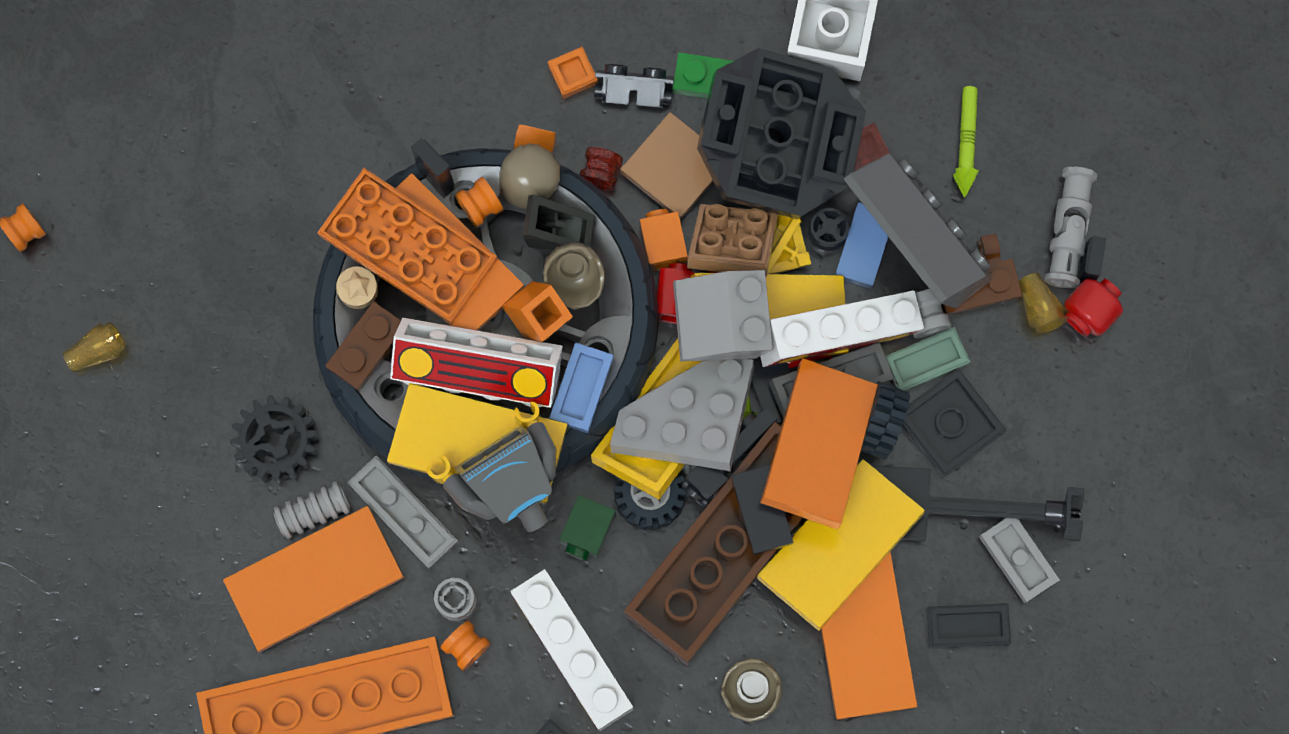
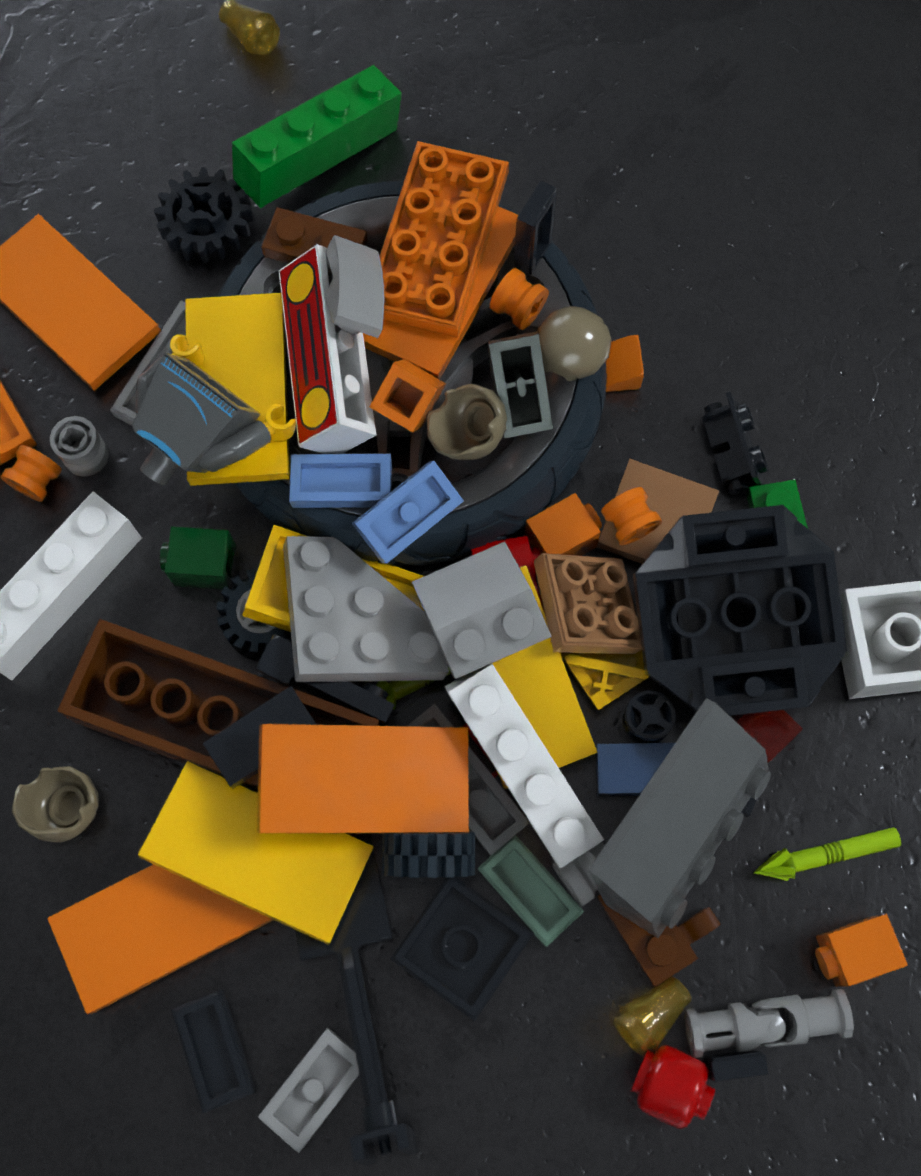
camera: 75 degrees right, 5 degrees down
light grey piece [273,480,351,539] -> none
tan tile [336,266,378,309] -> none
orange tile [547,47,598,99] -> none
clear red wheel [579,147,623,190] -> none
none -> green brick [232,65,402,208]
none -> light grey slope [325,235,384,338]
none -> medium blue plate [351,461,464,564]
none -> orange wheel [601,487,662,546]
none -> orange brick [815,914,908,987]

